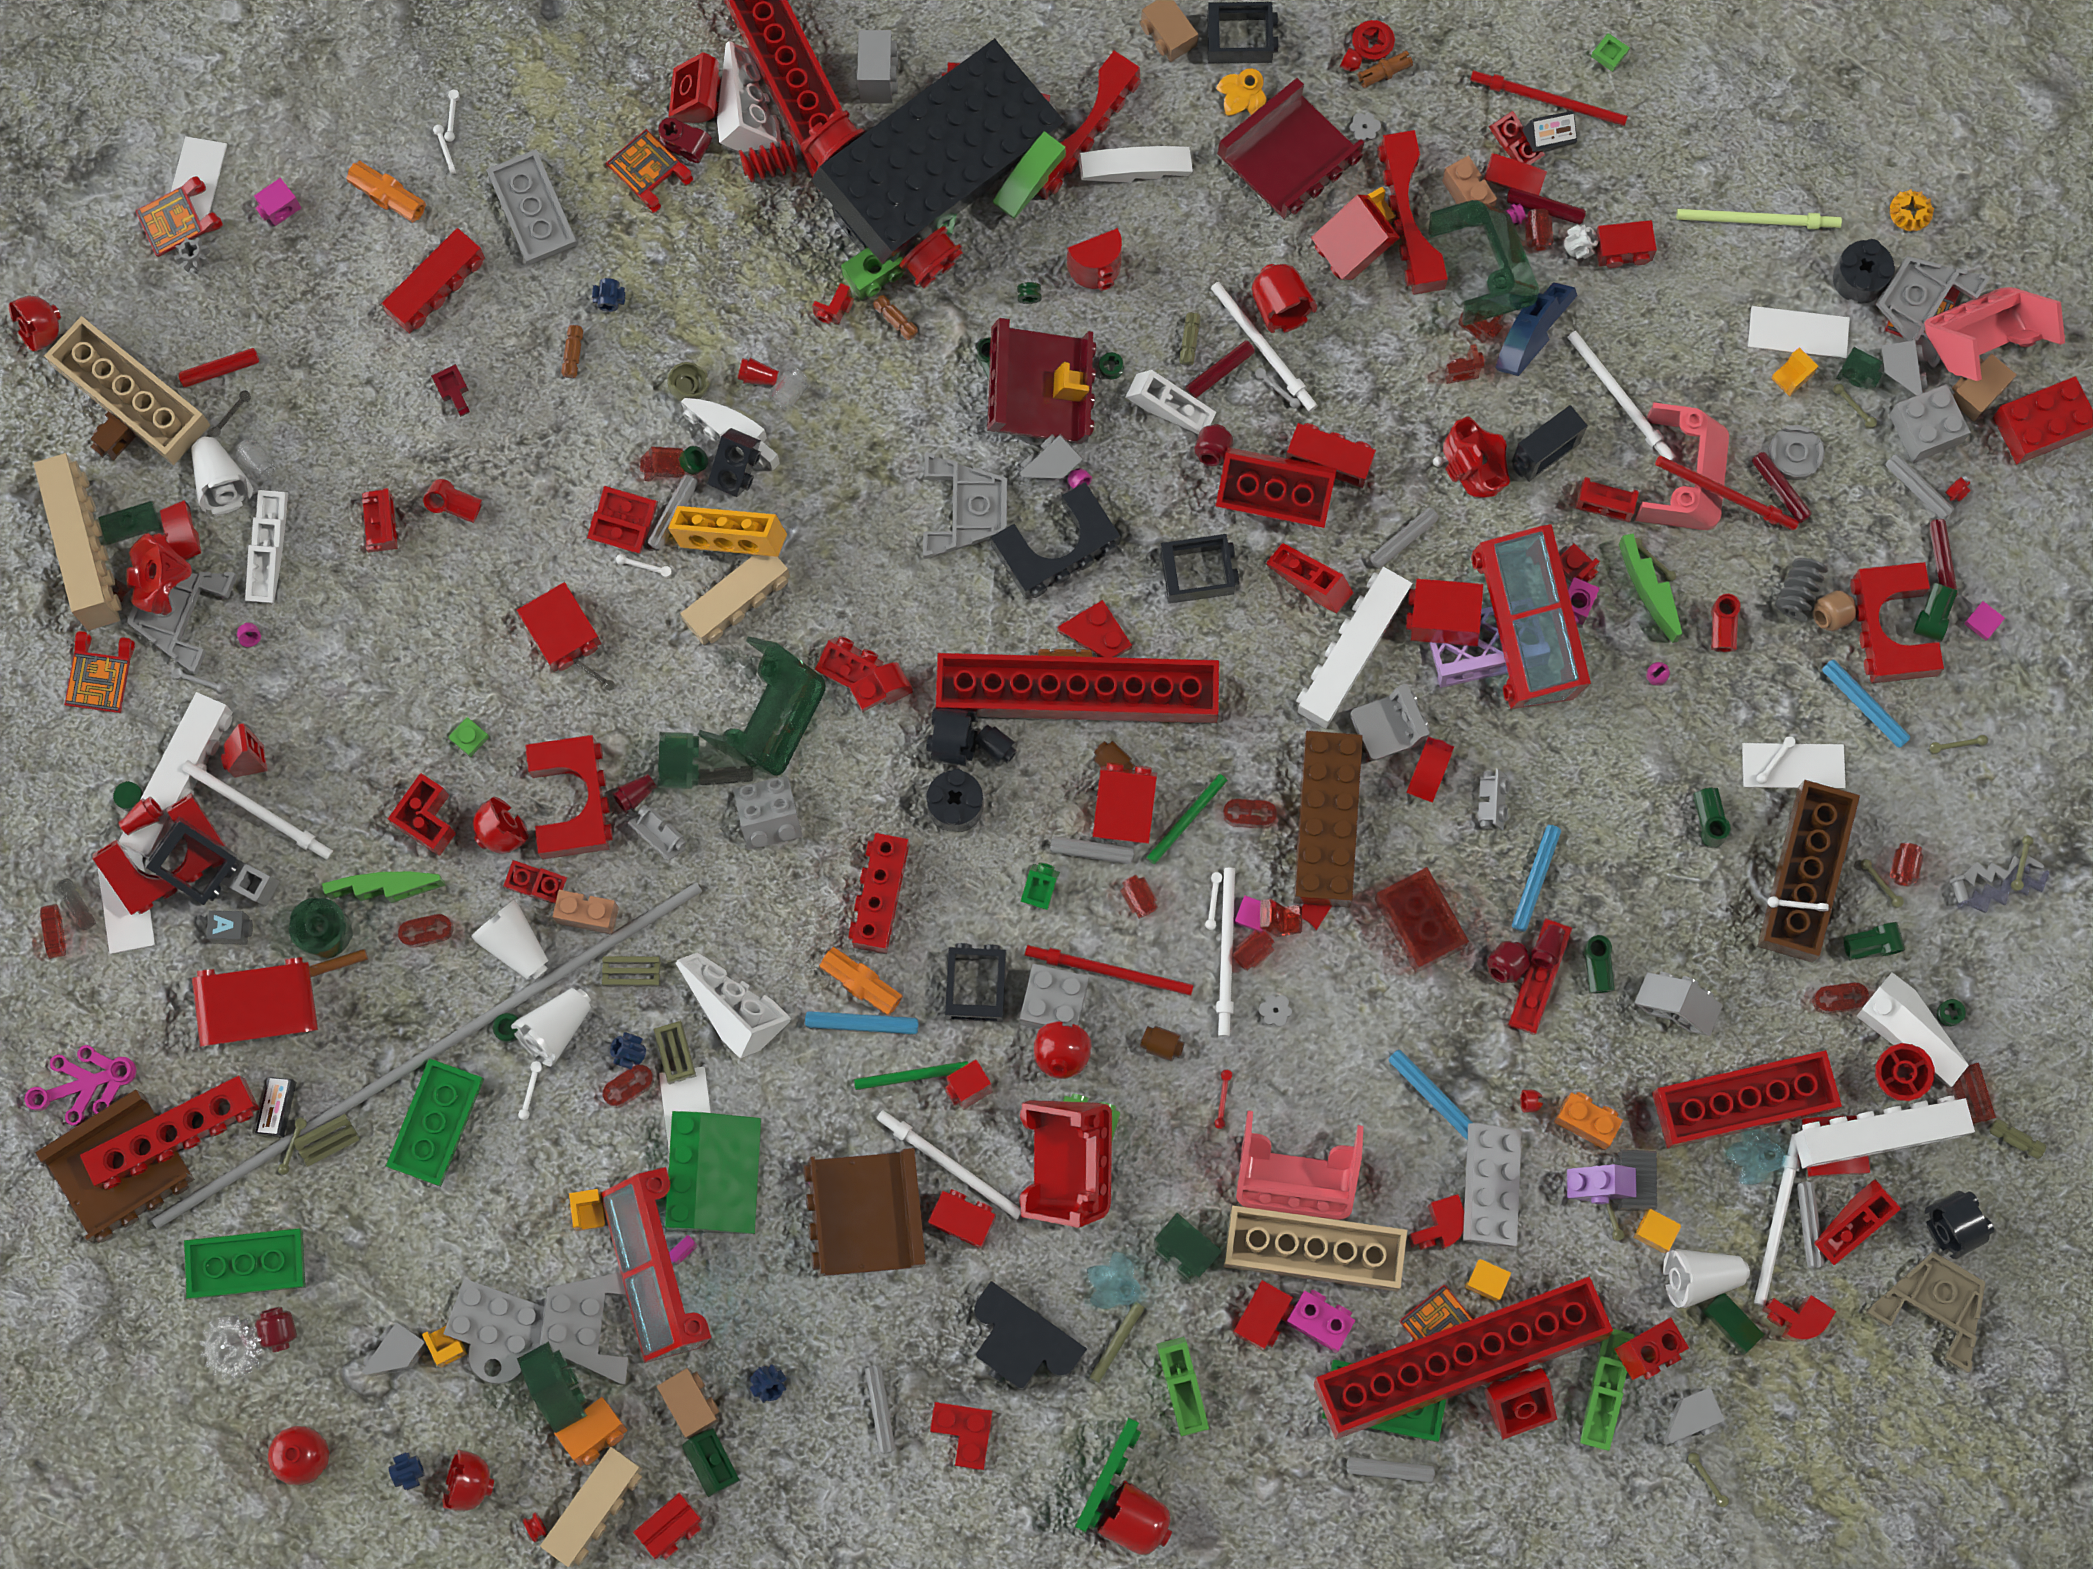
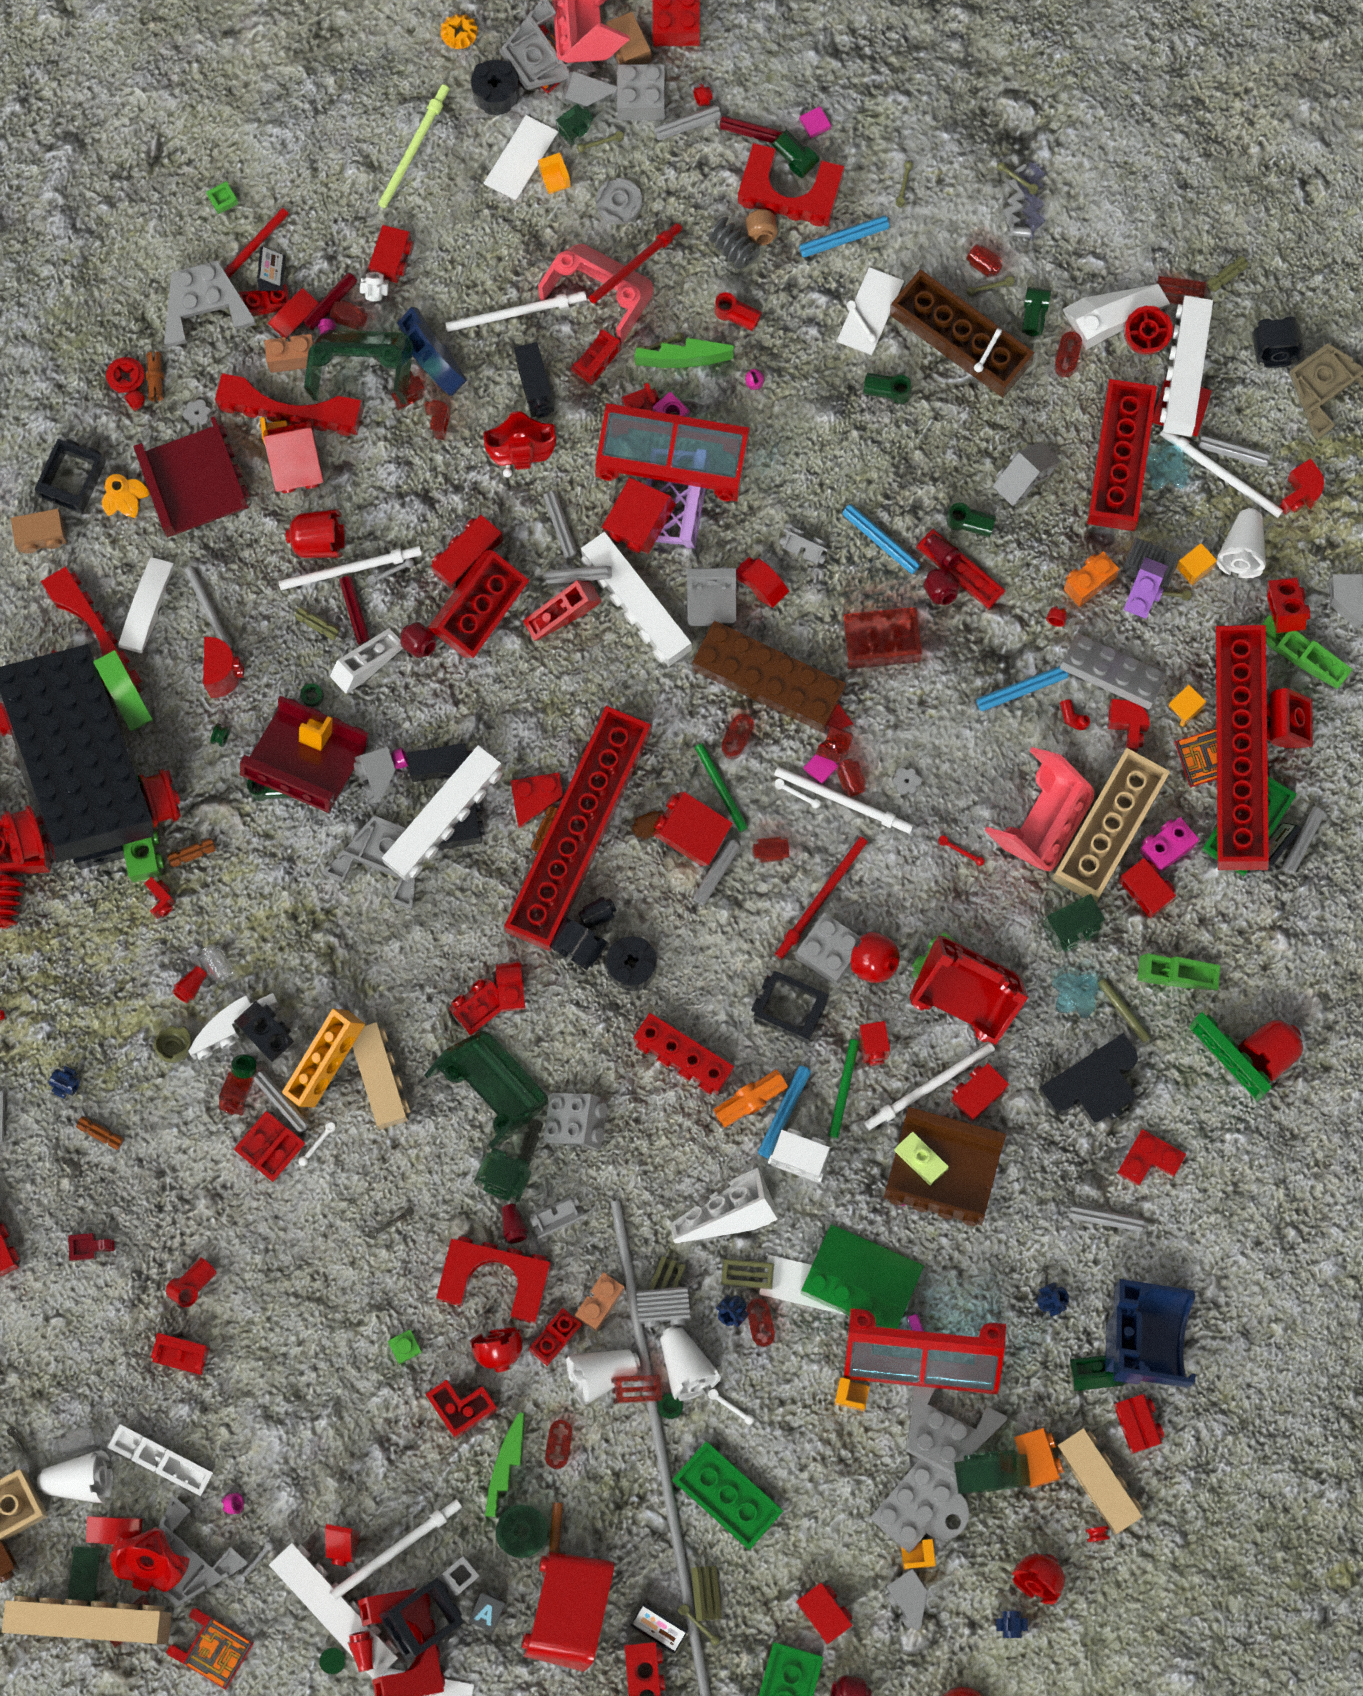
camera: 65 degrees left, 0 degrees up
red brick [516,582,602,672] -> none
medium nougat brick [657,1368,720,1439] -> none
green bracket [1020,862,1060,910] -> none
reddish brown brick [1140,1026,1185,1062] -> none
black window [1160,534,1239,604] -> none
dark green slope [1702,1293,1765,1355] -> none
dark red axle [1752,452,1812,523] -> none
red slope [1814,1178,1901,1265] -> none
dark green bush [1936,999,1966,1027] -> none
none -> light grey wing [164,261,256,348]
none -> light grey bar [184,566,234,651]
none -> white brick [382,745,503,882]
none -> light grey axle [545,566,612,584]
none -> clear red tile [611,1375,662,1404]
none -> light grey brick [636,1287,691,1328]
none -> white brick [768,1128,830,1183]
none -> red brick [796,1583,853,1645]
none -> yellowish green plate [894,1132,949,1186]
none -> red arm [1060,699,1090,731]
none -> dark blue piece [1105,1279,1195,1388]
none -> slope [1266,823,1300,871]

